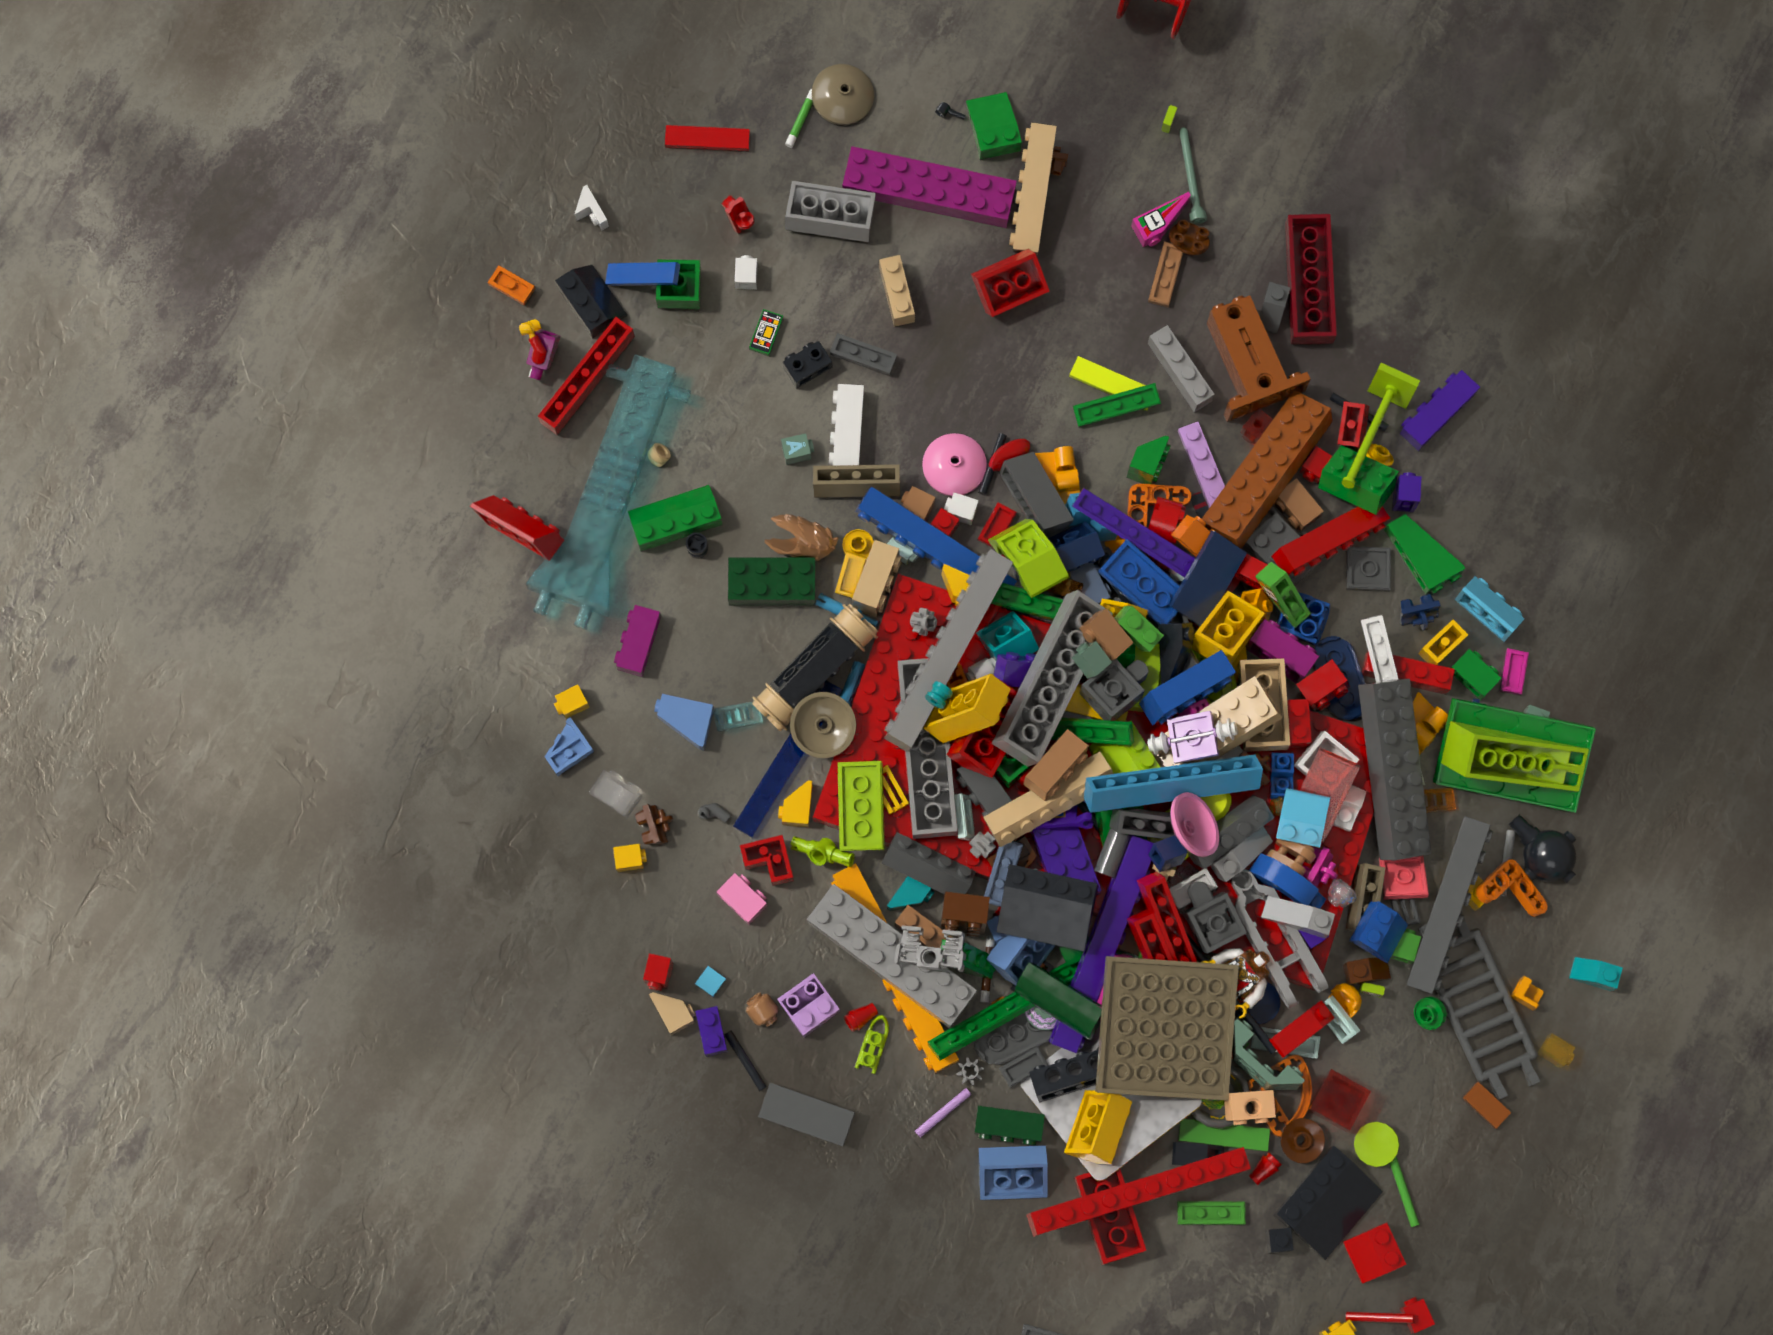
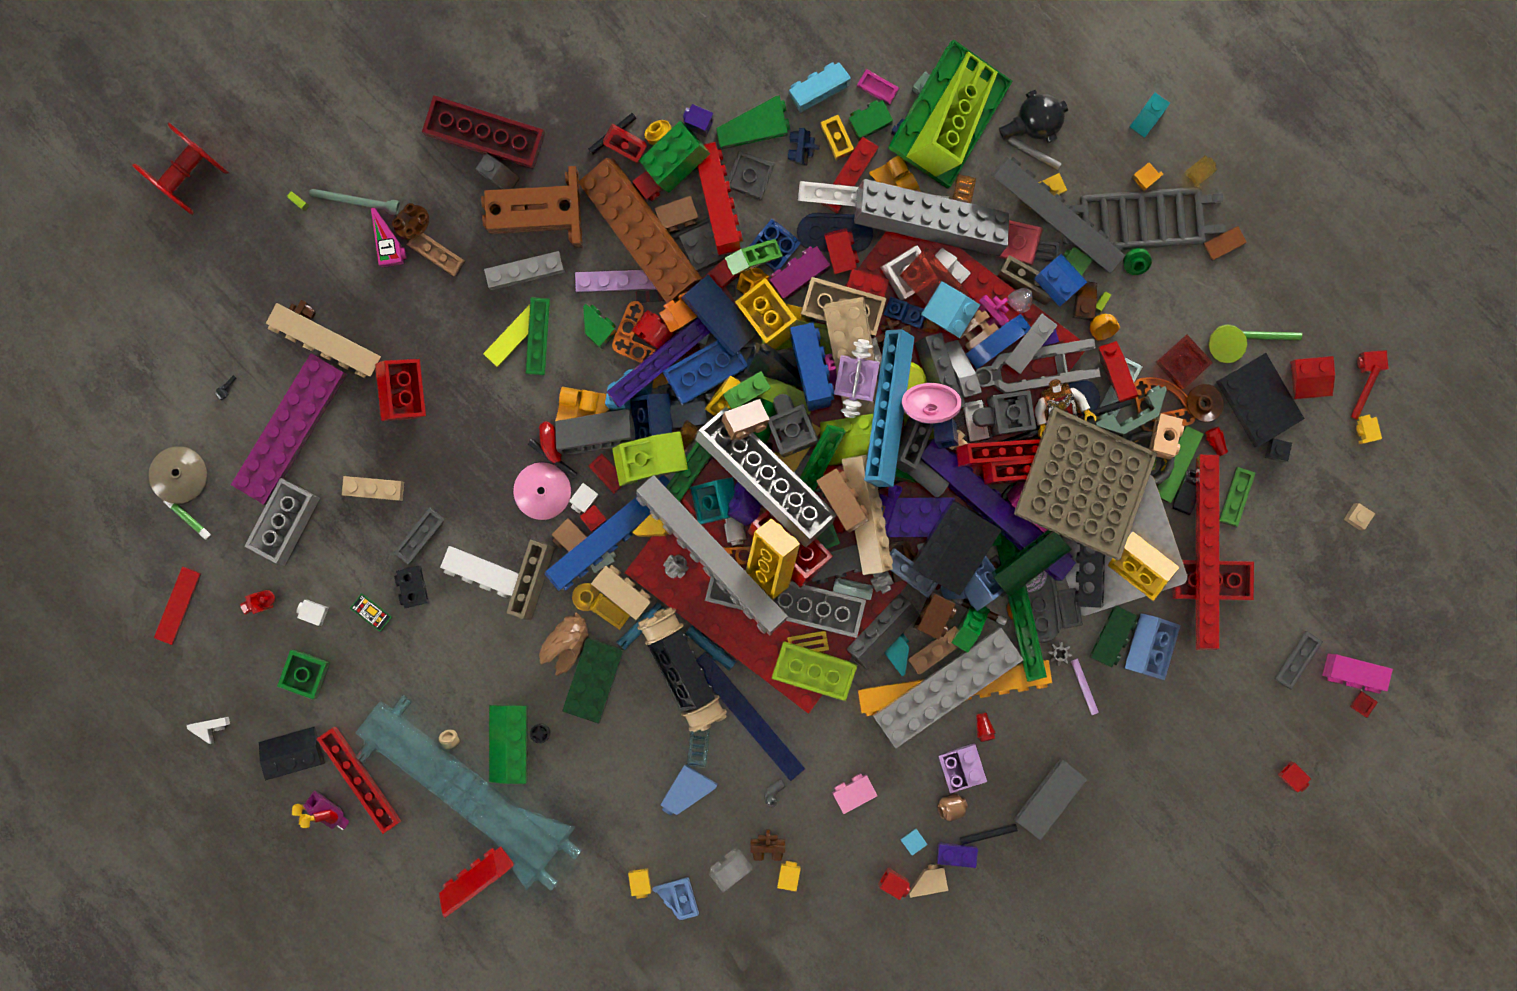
camera: 70 degrees left, 10 degrees up
orange plate [487,265,536,306] -> none
blue tile [605,262,680,286] -> none
magenta brick [614,605,661,677] -> none
red brick [740,835,794,886] -> none
yellow slope [778,780,813,827] -> none
sand green brick [781,433,814,465] -> none
dark tan dish [790,692,856,758] -> none
lime pin [790,836,855,867] -> none
lime piece [854,1015,889,1074] -> none
light grey piece [895,925,966,972] -> none
teal wheel [925,681,953,709] -> none
green slope [966,92,1022,160] -> none
sand green brick [1072,641,1112,679] -> none
clear red brick [1240,408,1273,444] -> none
light aqua tile [1323,995,1360,1044] -> none
lime tile [1342,363,1420,488] -> none
dark purple brick [1400,370,1480,451] -> none
orange beam [1476,859,1548,917] -> none

